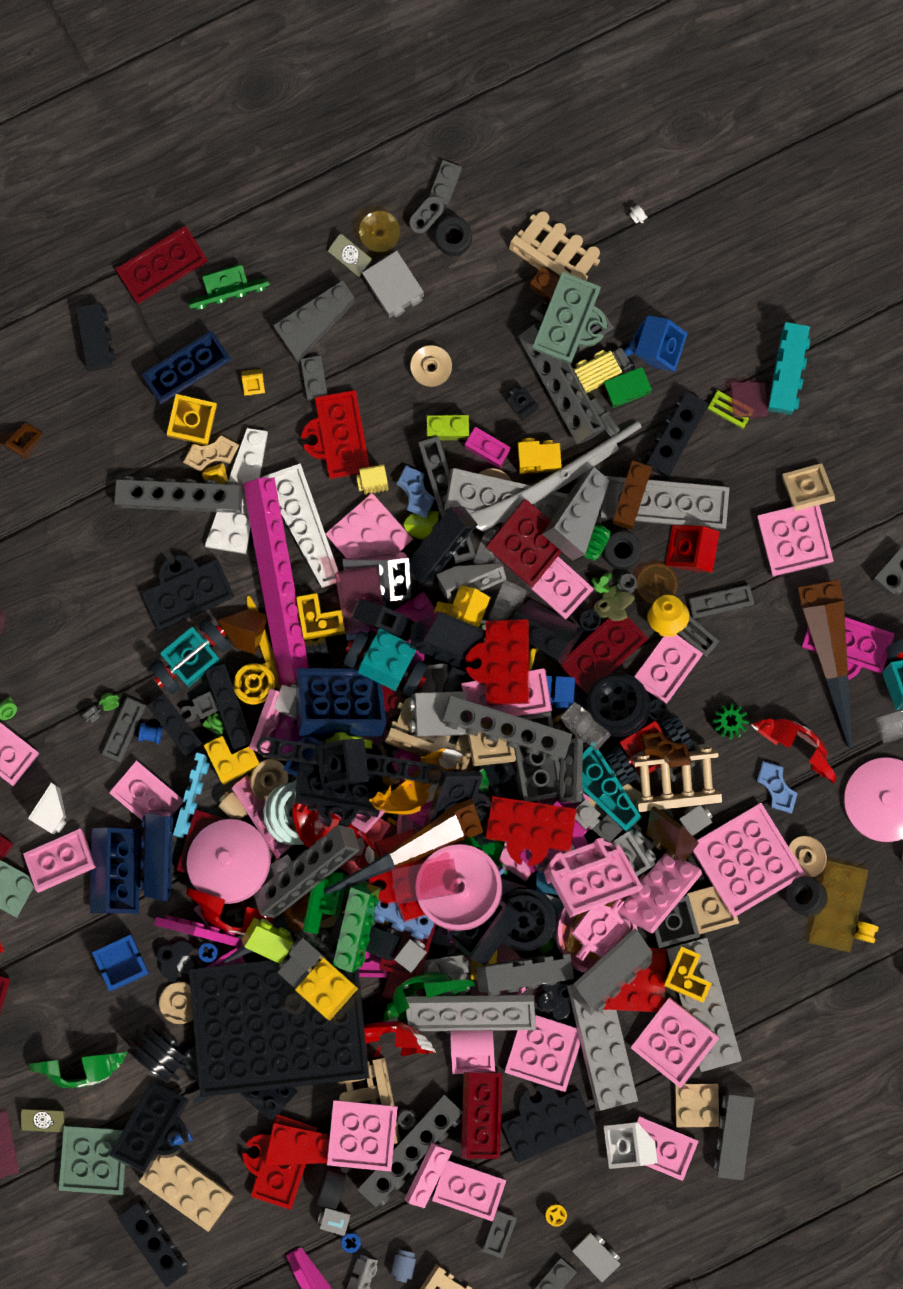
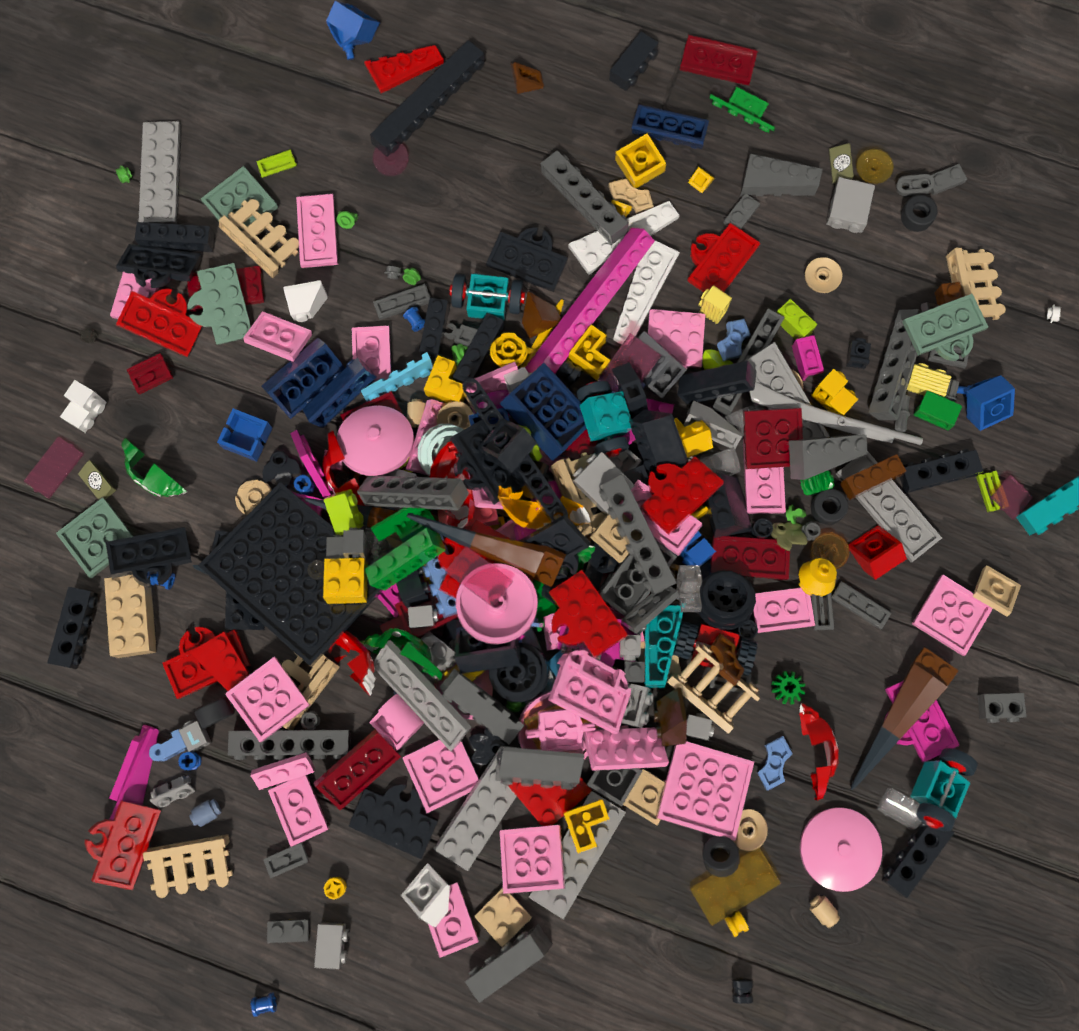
camera: 45 degrees right, 5 degrees down
black wheel [127,1026,189,1084] -> none
none -> medium blue leg [149,729,187,761]

